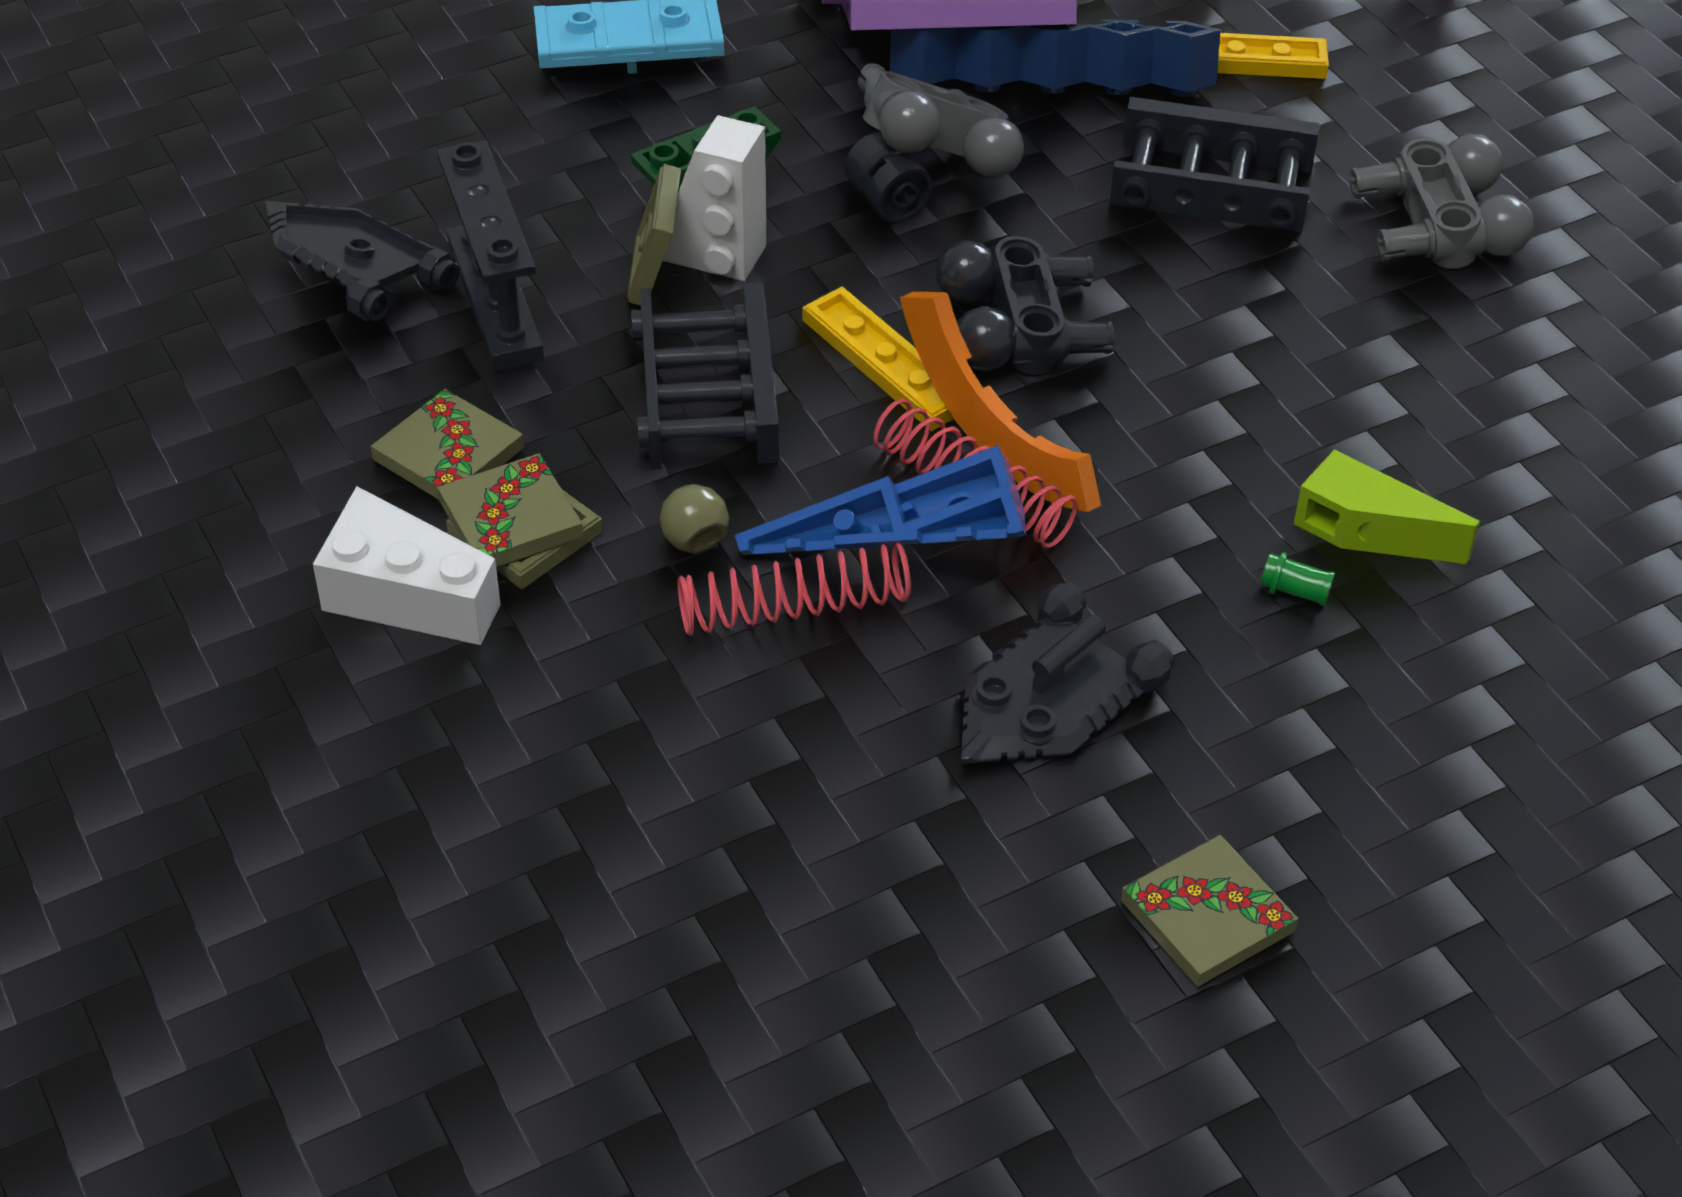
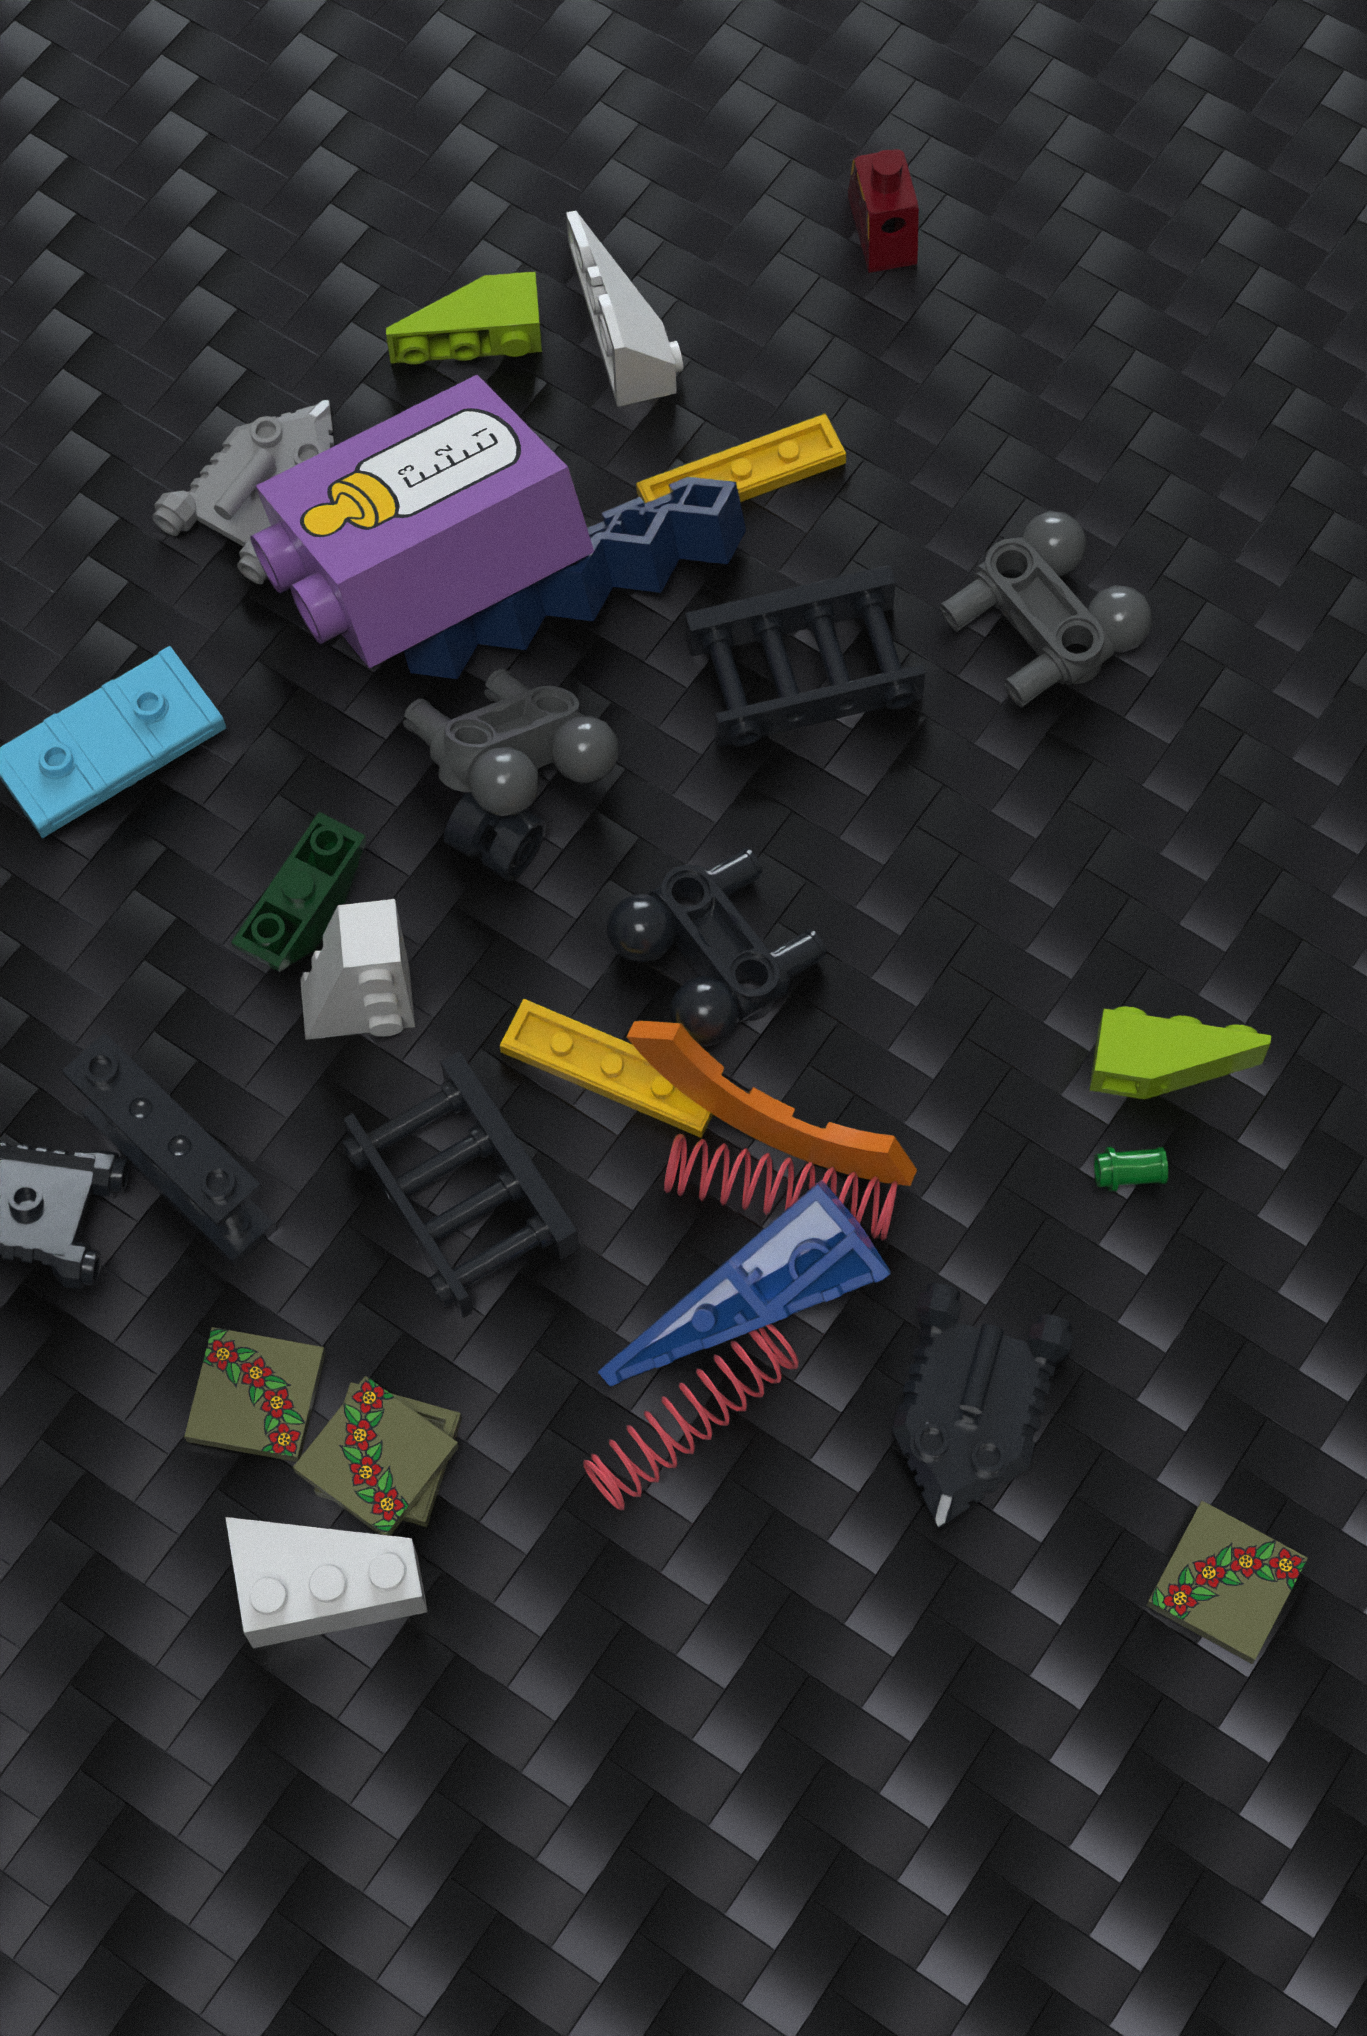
camera: 25 degrees left, 20 degrees up
olive tile [627,164,681,305] -> none
olive piece [659,484,730,554] -> none

